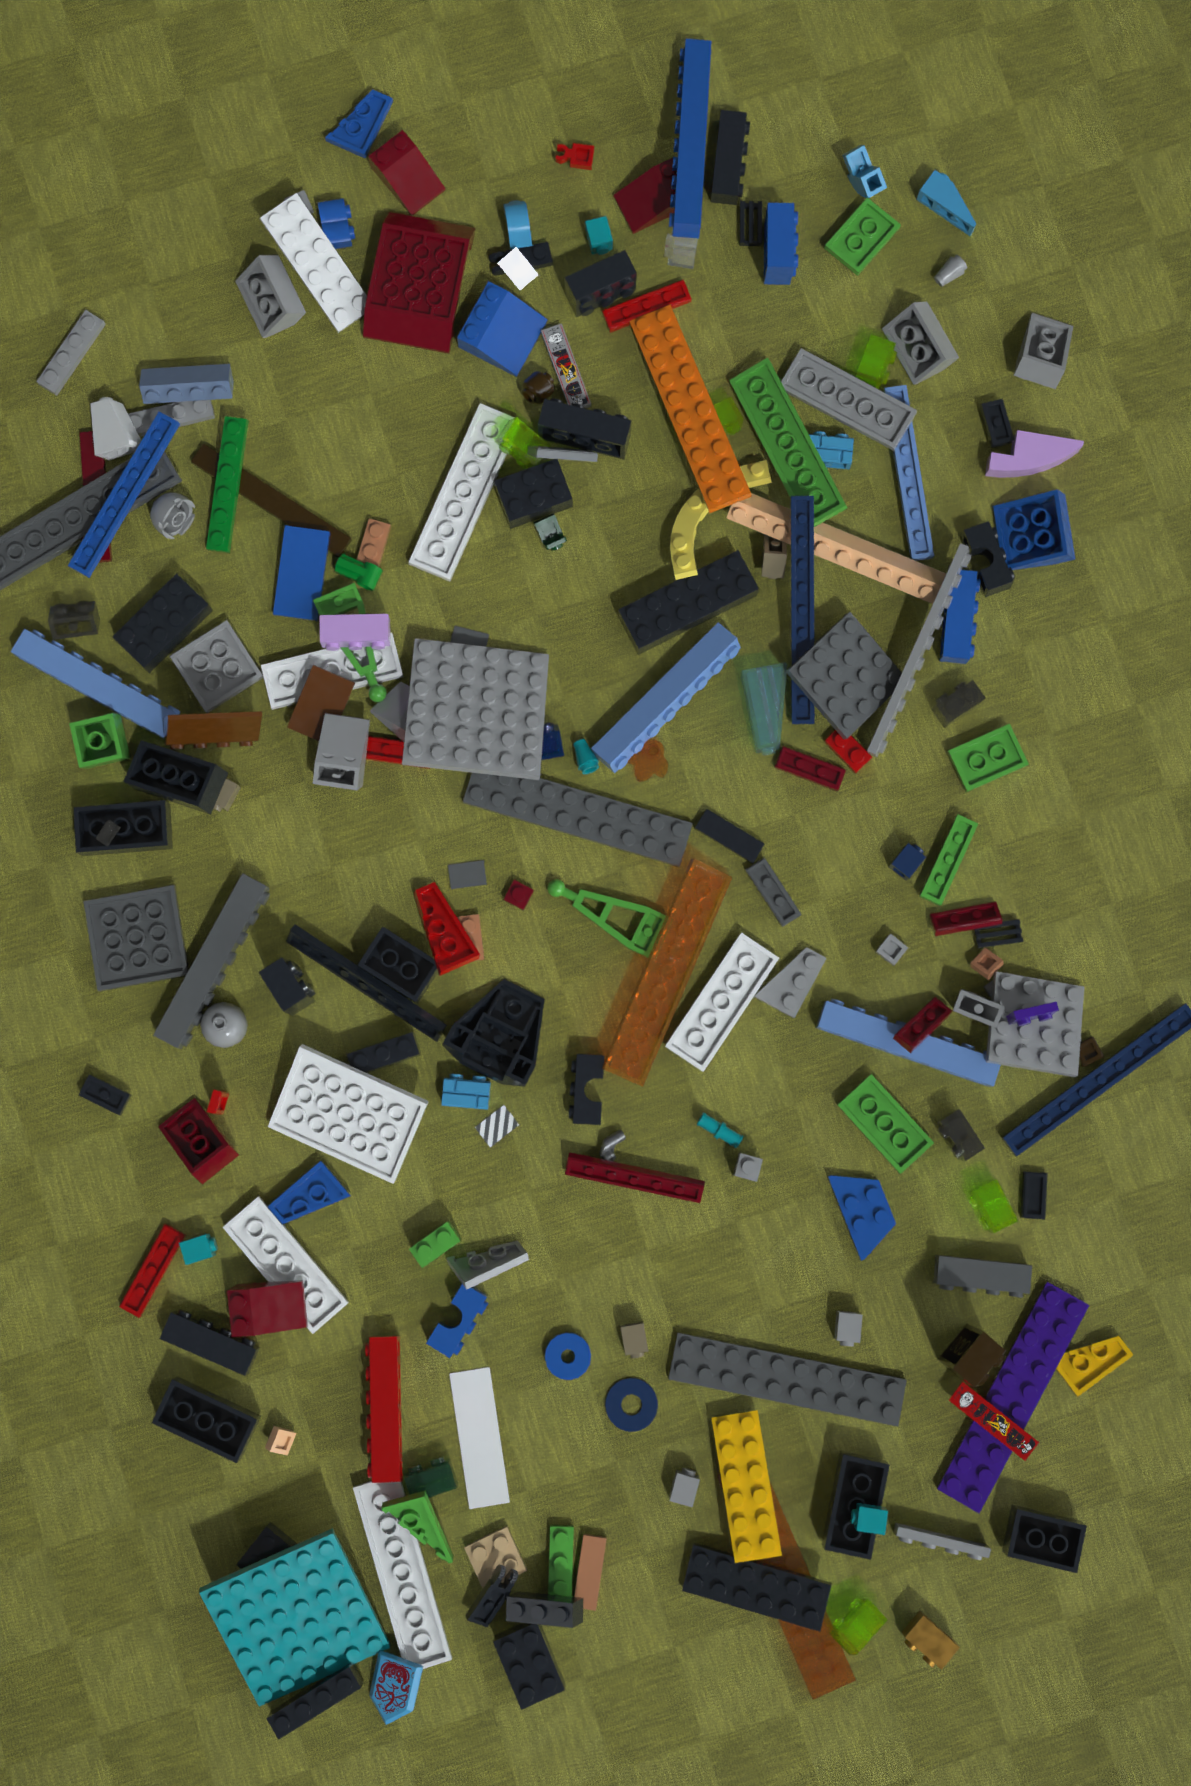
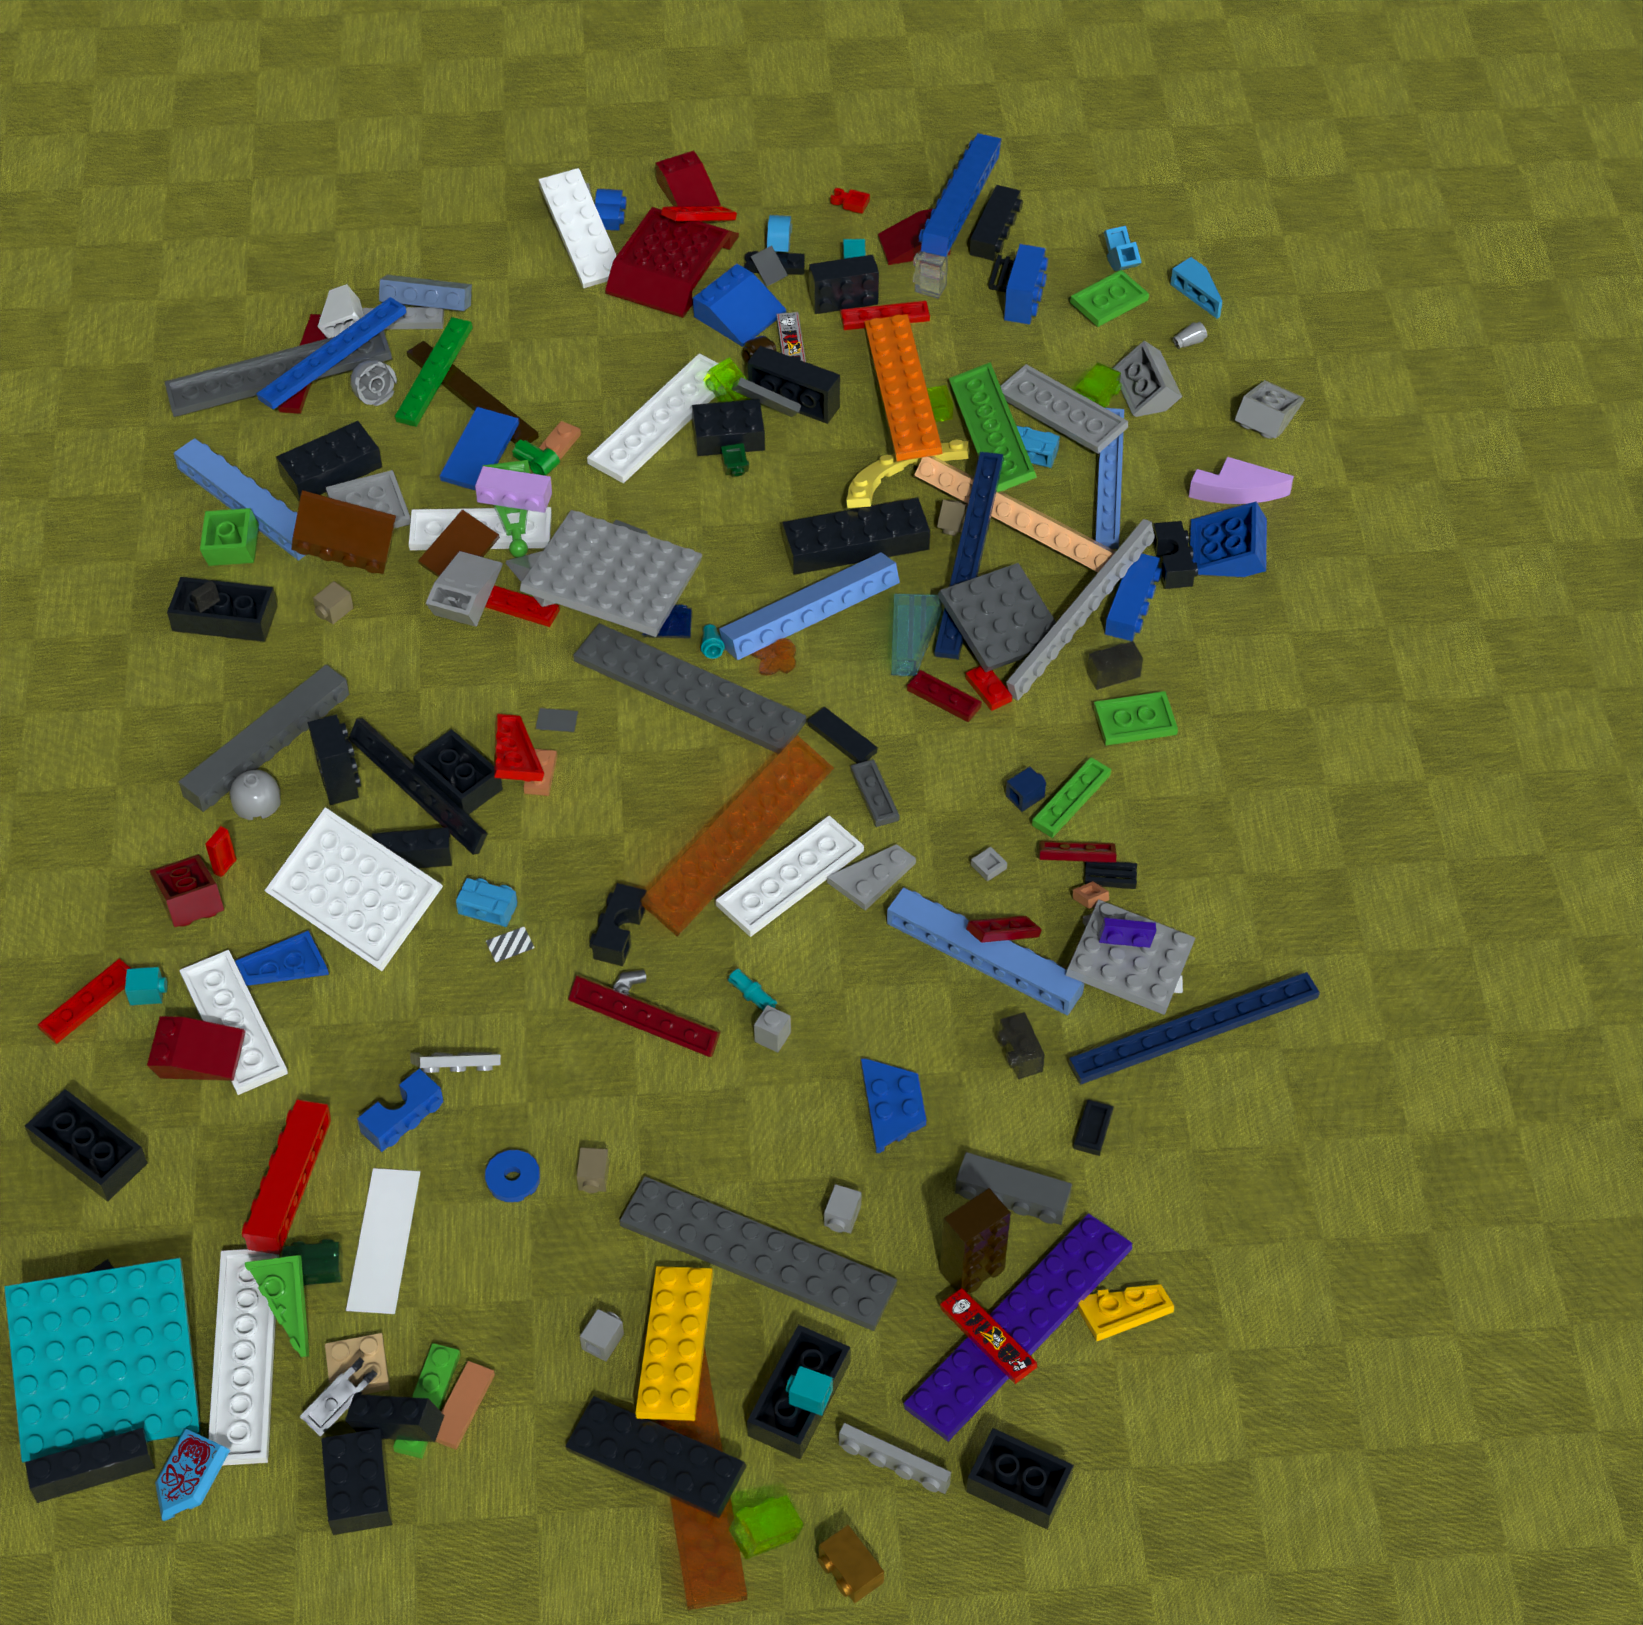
camera: 15 degrees right, 30 degrees down
light grey plate [36,310,106,396] -> none
clear smoke brick [48,601,100,640] -> none
black plate [79,1075,132,1116] -> none
dark grey plate [83,885,189,992] -> none
black brick [123,740,228,815] -> none
black brick [159,1309,260,1376] -> none
light grey slope [235,255,306,338] -> none
light nougat plate [265,1426,297,1456] -> none
blue wing [325,89,393,158] -> none
bright green brick [409,1221,462,1268] -> none
black wedge [442,979,545,1087] -> none
dark red plate [503,880,534,911] -> none
bright green plate [547,879,668,958] -> none
dark blue gear [605,1378,658,1432] -> none
bright green plate [837,1074,934,1174] -> none
light grey slope [953,989,1005,1028] -> none
clear neon green brick [968,1179,1018,1234] -> none
black plate [980,398,1014,448] -> none
dark brown tile [1079,1036,1104,1067] -> none
none -> red tile [661,206,737,221]

